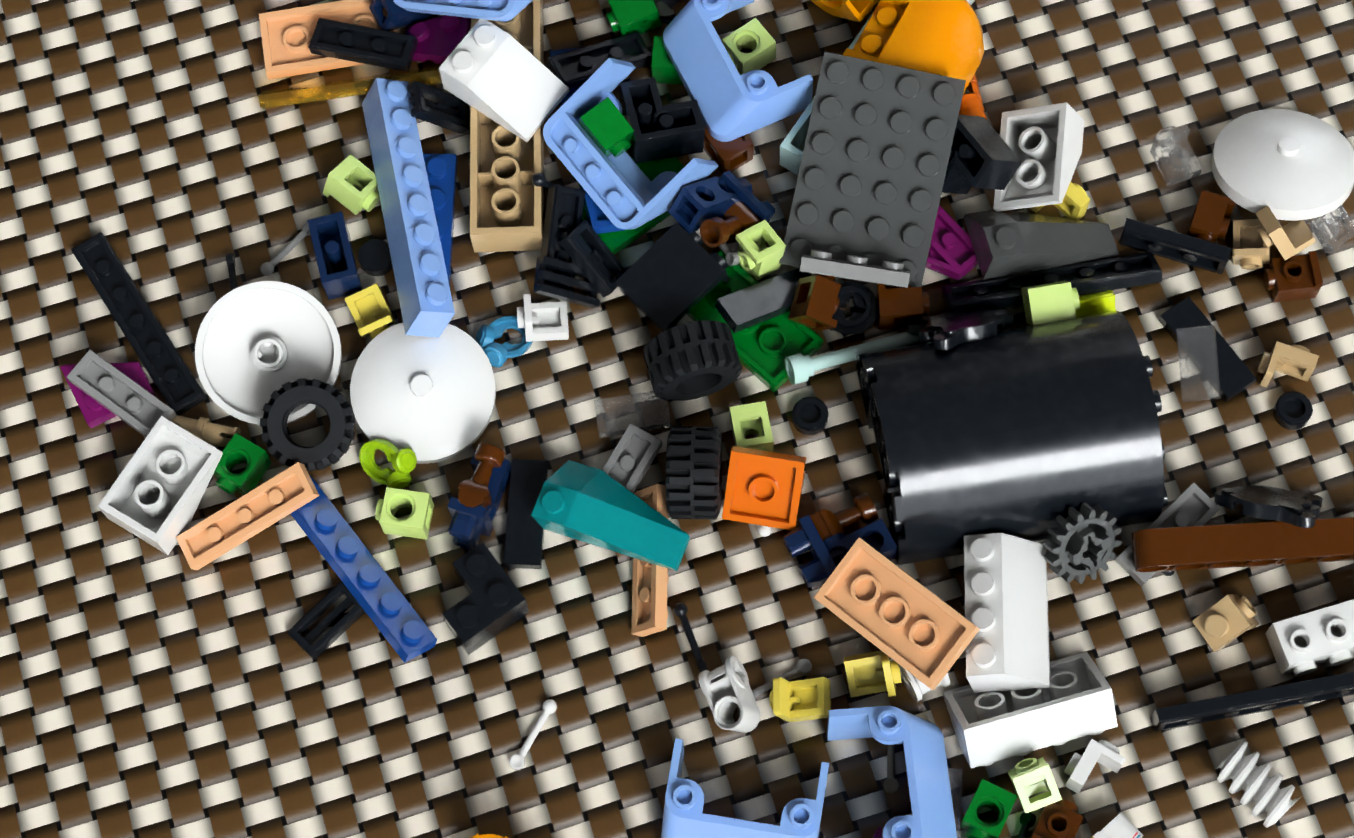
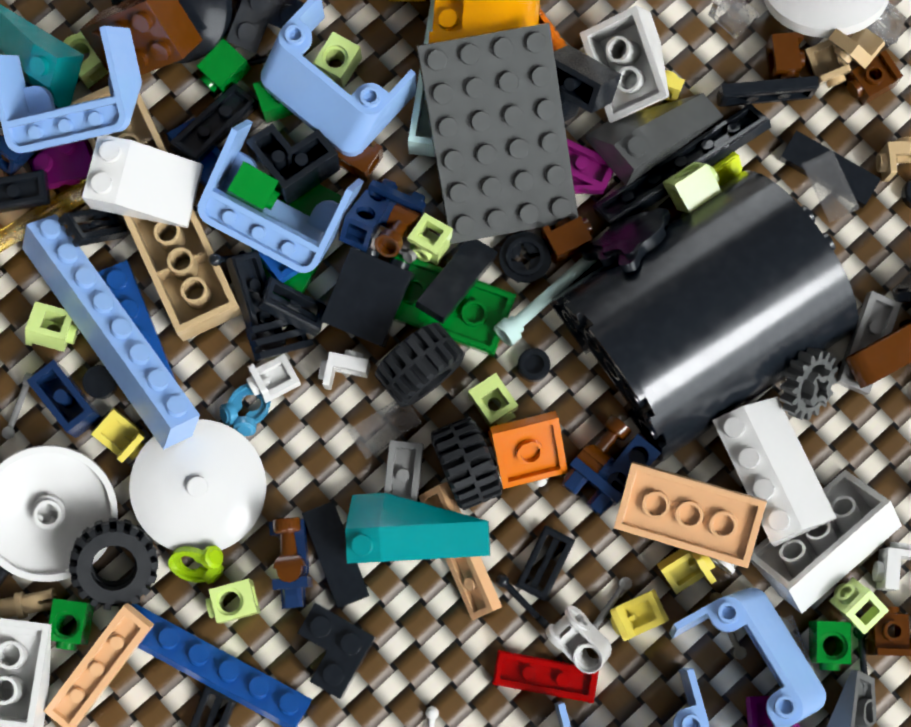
camera: 30 degrees left, 10 degrees up
reddish brown brick [788,274,841,331] -> none
light grey plate [800,249,910,288] -> none
none -> white bracket [318,350,370,390]
none -> red tile [492,650,599,703]
none -> black tile [515,525,575,602]

